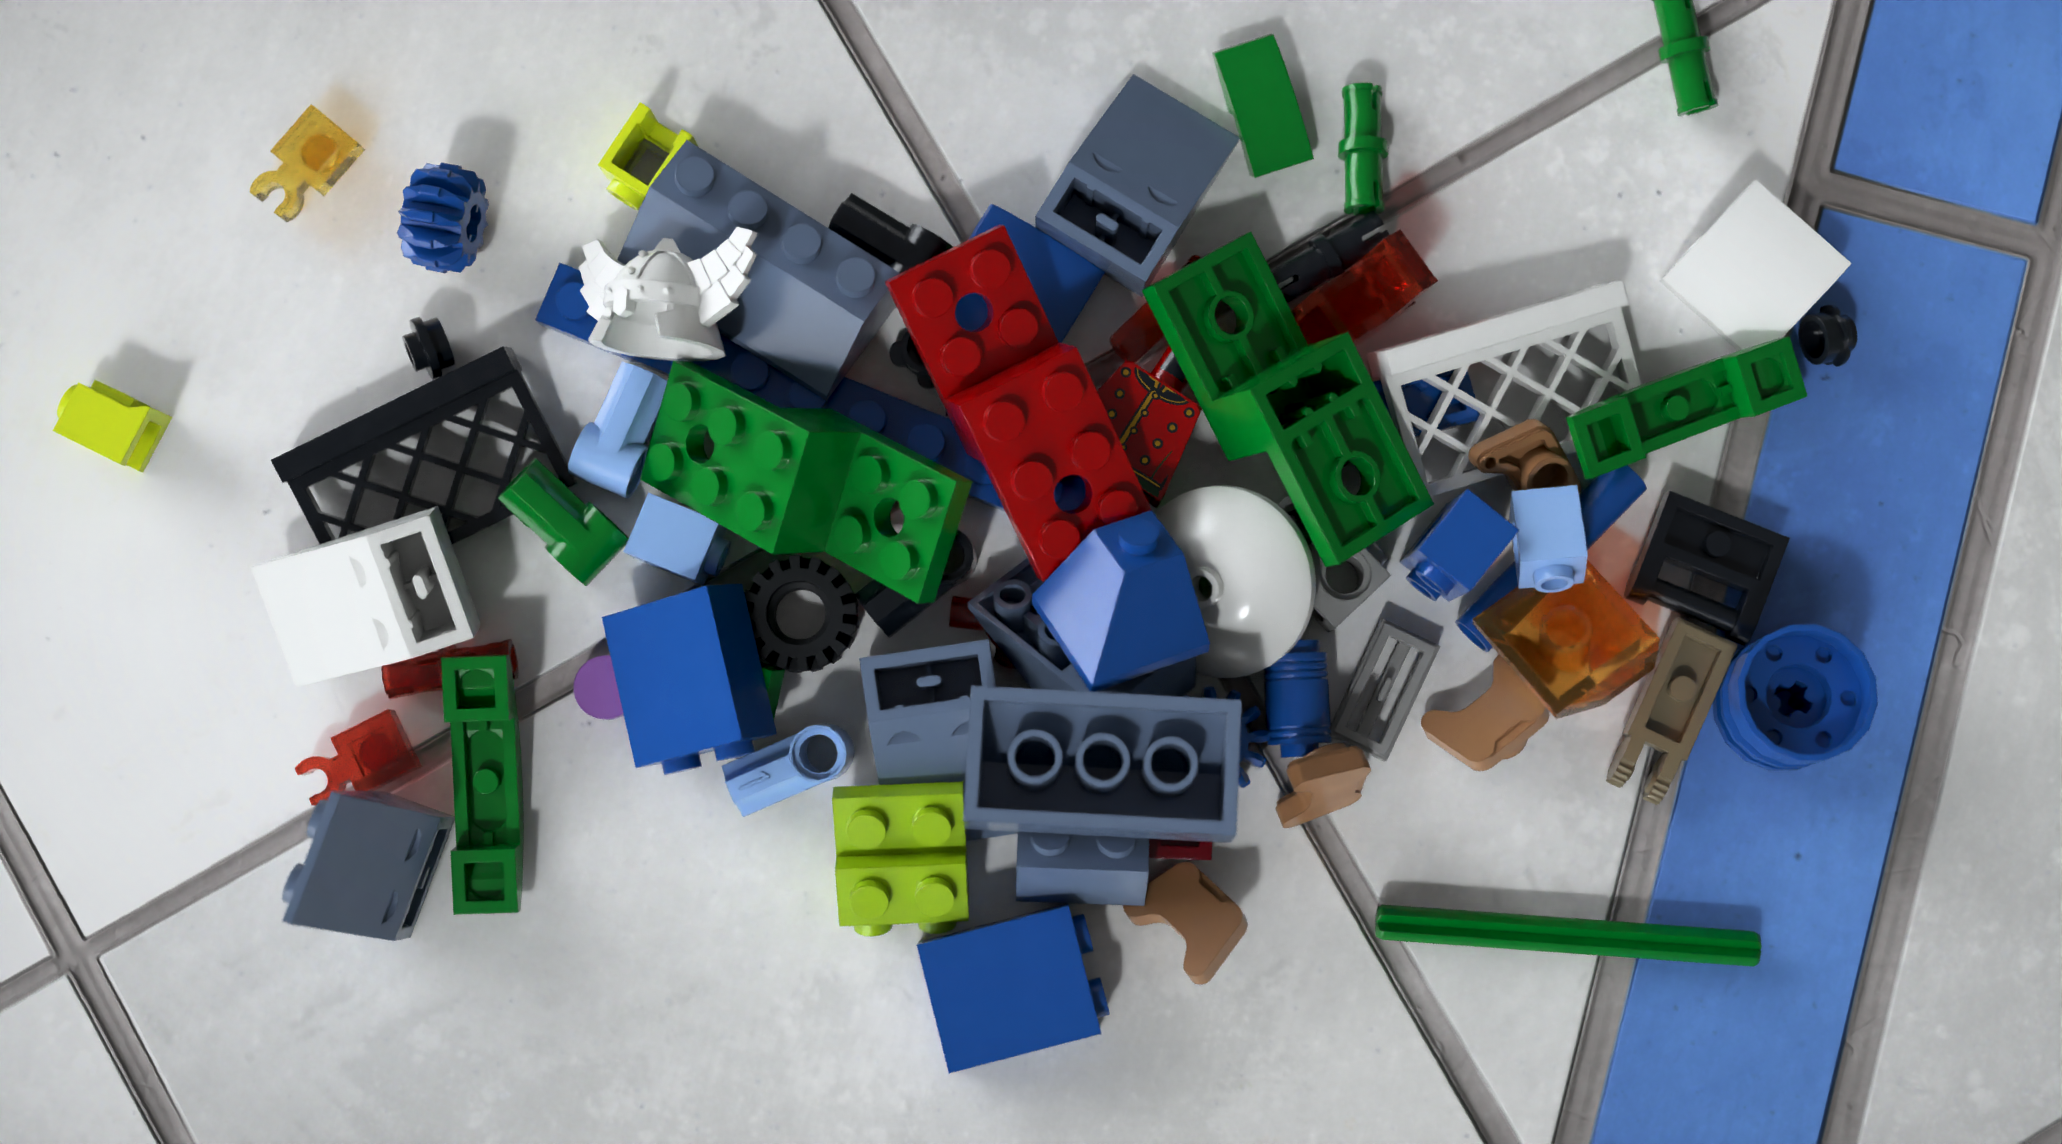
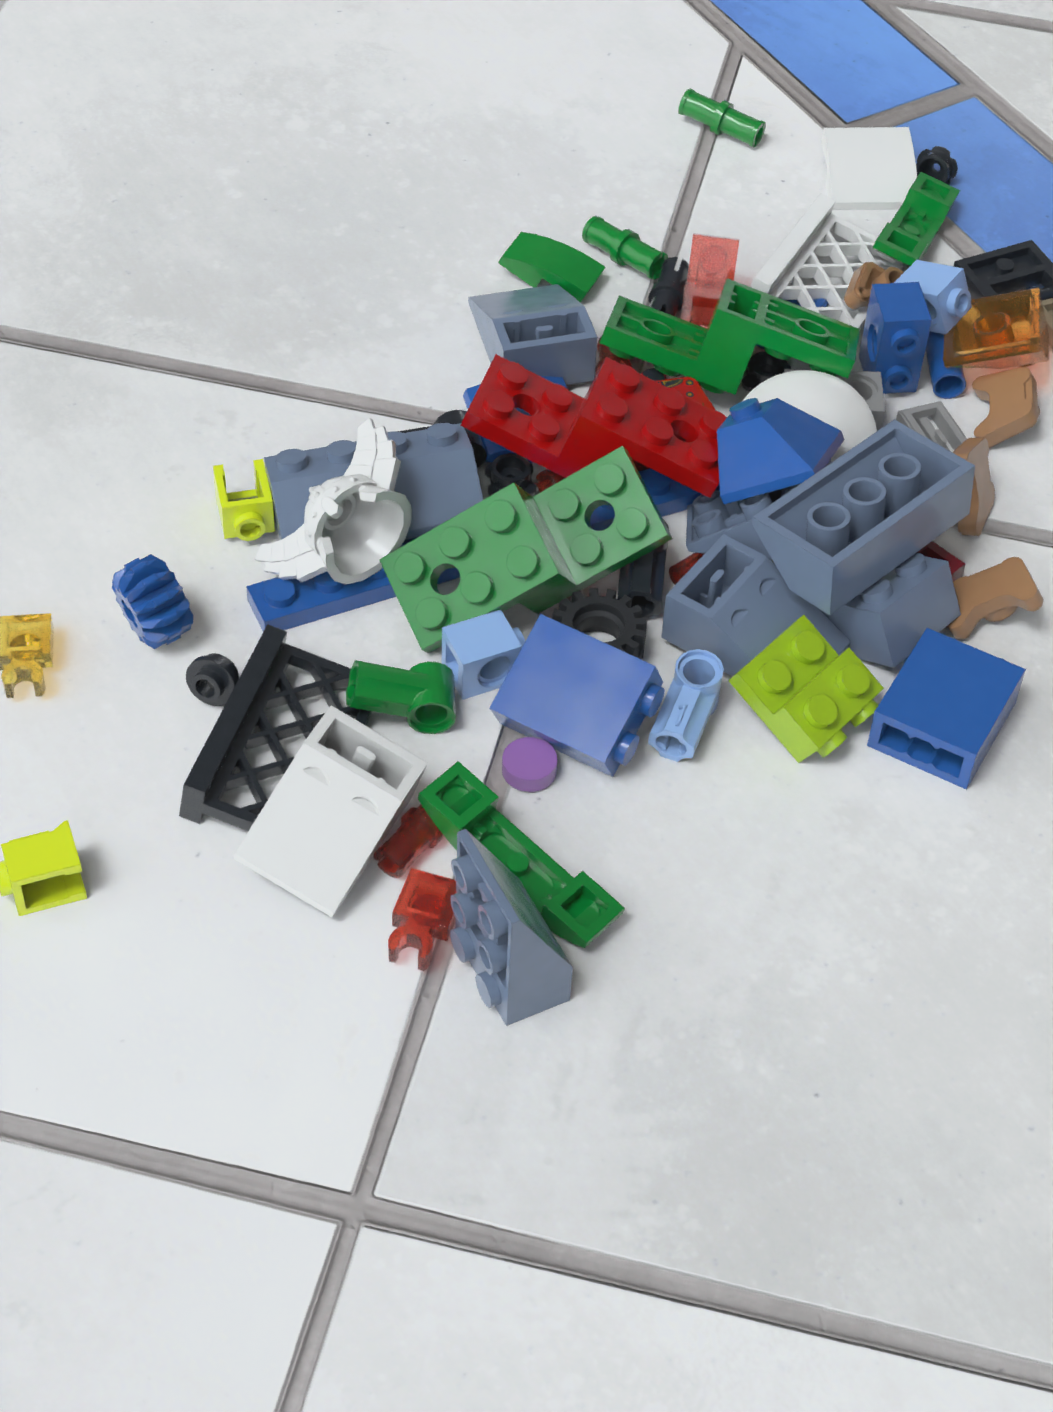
camera: 50 degrees left, 35 degrees down
light blue piece [568,361,667,498] -> none

